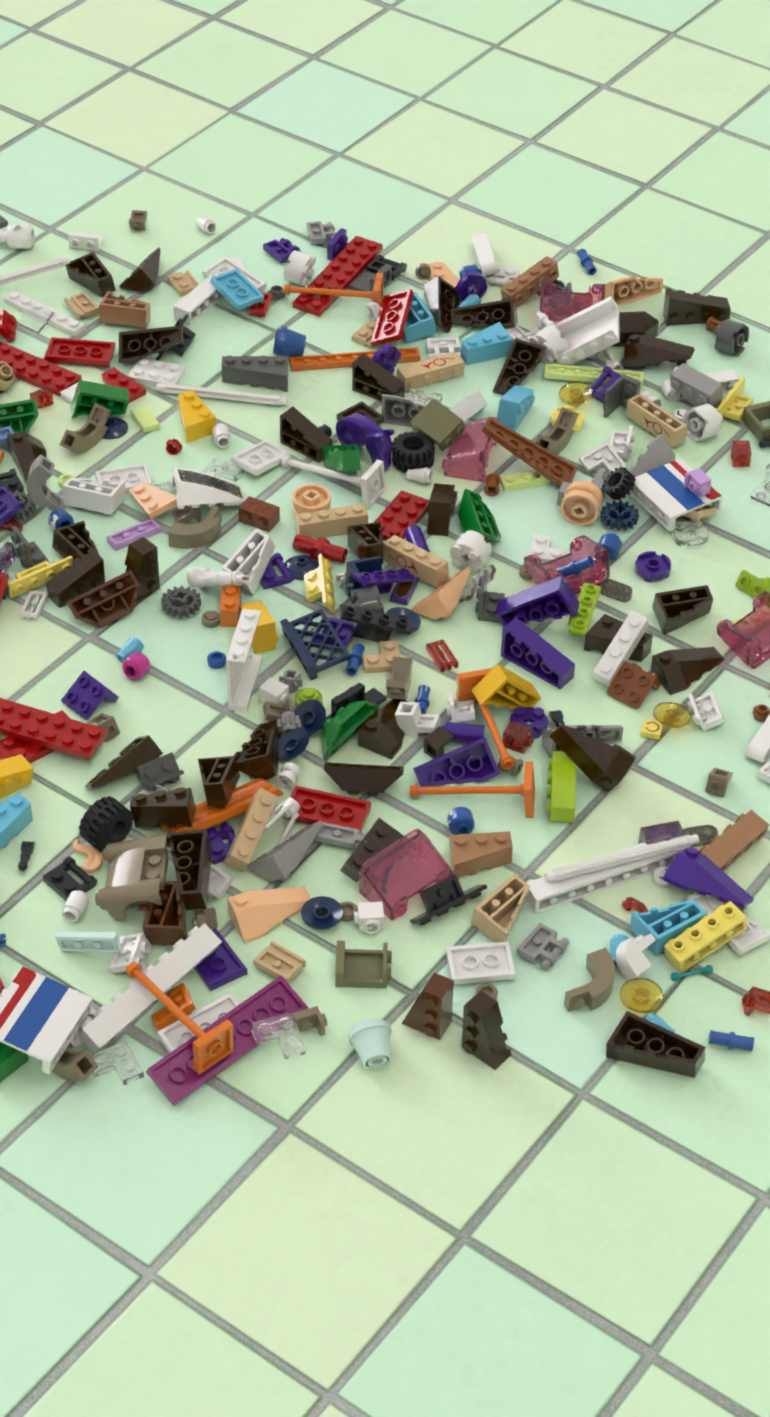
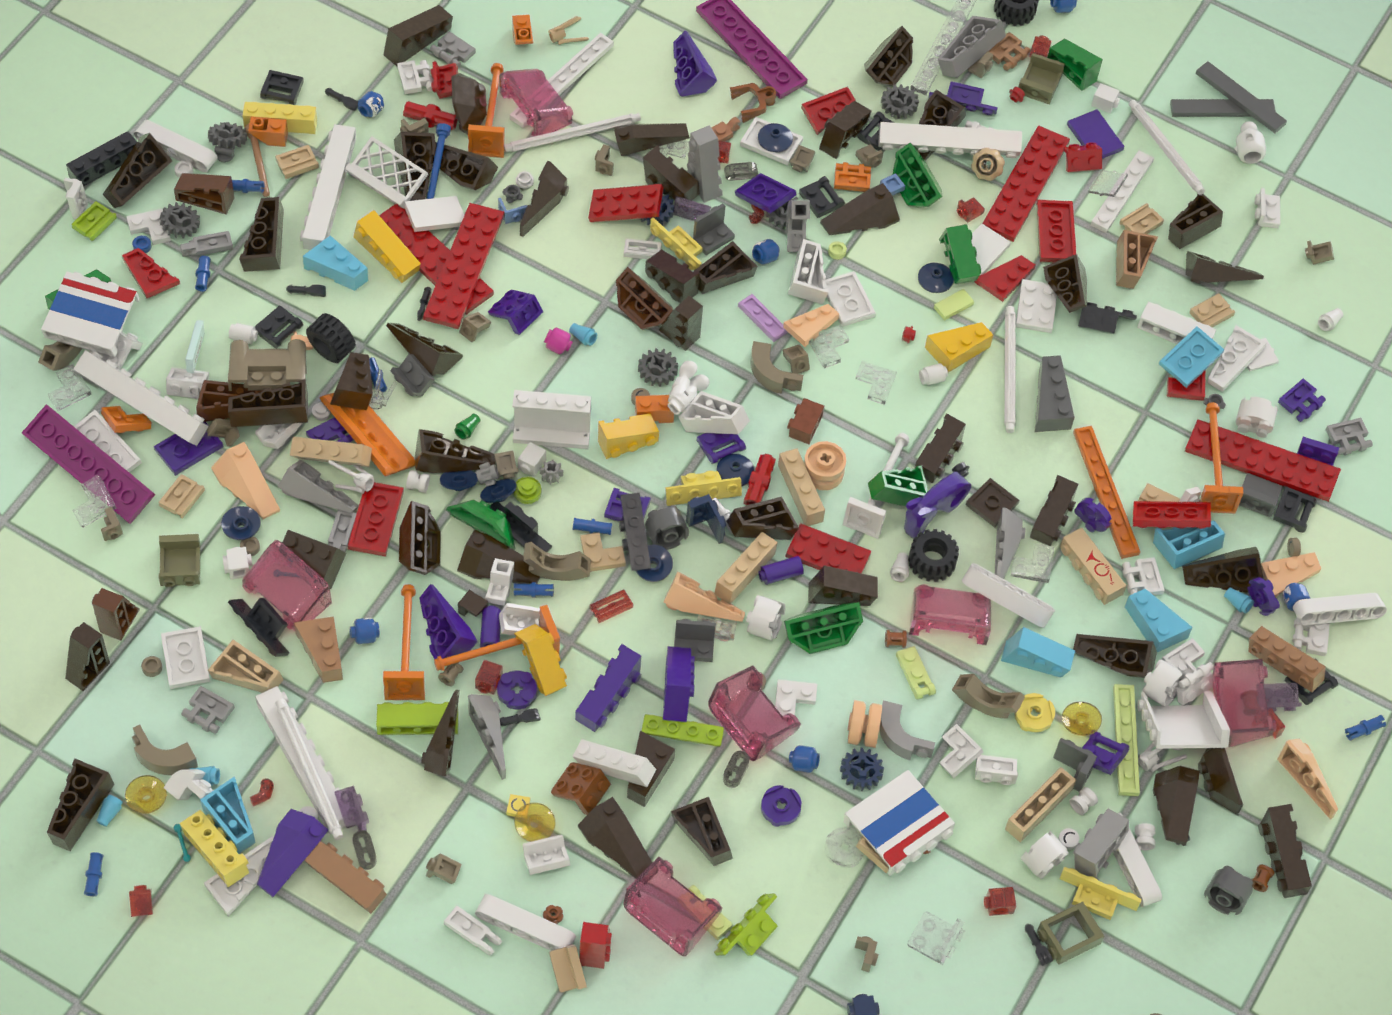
camera: 80 degrees right, 15 degrees up
dark tan arch [60,403,111,453] -> none
orange tile [126,962,234,1075] -> none
white wedge [170,468,245,509] -> none
dark brown wedge [198,756,240,807] -> none
white tile [231,440,291,476] -> none
blue piece [273,325,306,357] -> none
dark blue fence [280,608,351,681] -> none
light aqua piece [348,1018,392,1069] -> none
dark purple bracket [353,568,415,594] -> none
tile [390,577,419,605] -> none
olive panel [410,398,465,452] -> none
dark brown wedge [451,298,518,328] -> none
dark orange wing [481,417,578,489] -> none
blue pin [557,556,594,578] -> none
black tyre [602,467,636,500] -> none
light grey wedge [628,434,675,477] -> none
lavender brick [684,468,711,498] -> none
none -> black piece [417,287,432,321]
none -> green cone [454,413,481,440]

